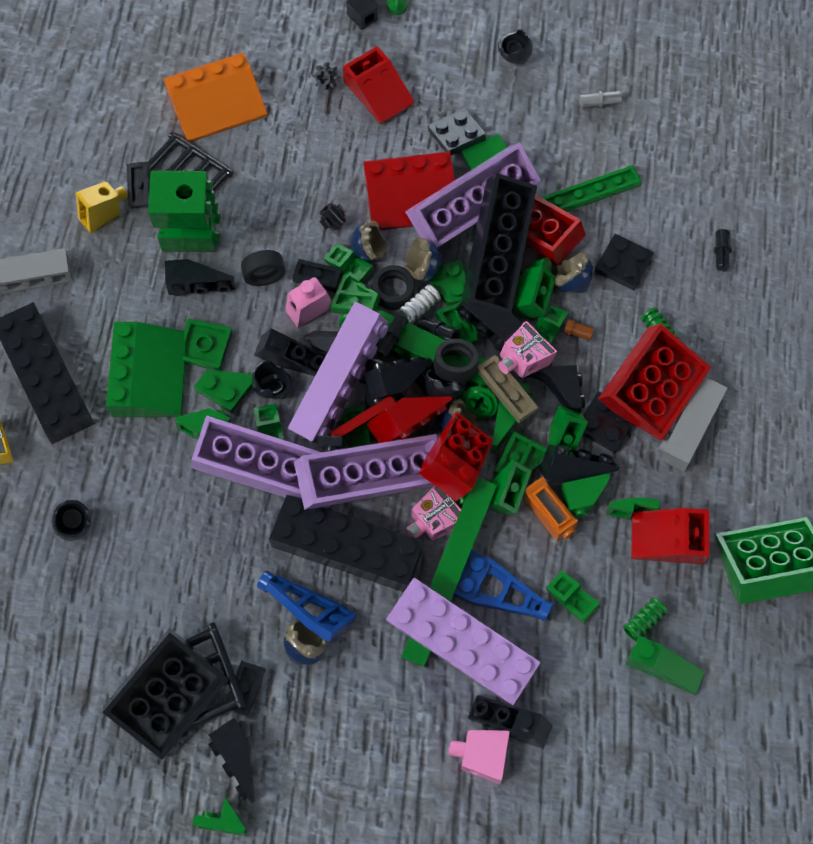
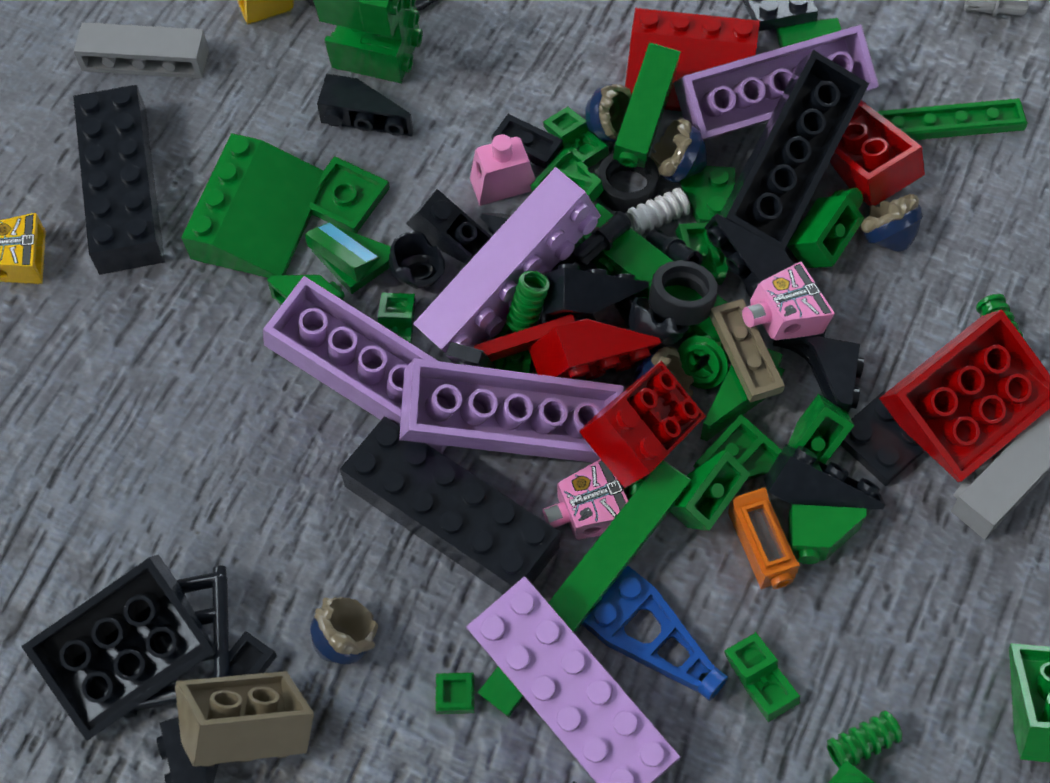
camera: 20 degrees right, 5 degrees down
black hair [52,500,91,541] -> none
black tyre [241,250,286,286] -> none
blue plate [257,571,357,642] -> none
black gear [319,203,346,230] -> none
green slope [534,303,569,346] -> none
dark orange pin [564,319,594,341] -> none
black plate [594,234,655,291] -> none
green slope [606,498,660,520] -> none
red slope [631,508,709,565] -> none
none -> dark tan slope [175,671,314,767]
none -> green slope [305,222,379,282]
none -> green tile [436,673,475,714]
none -> green piece [506,270,550,332]
none -> green slope [613,42,681,168]

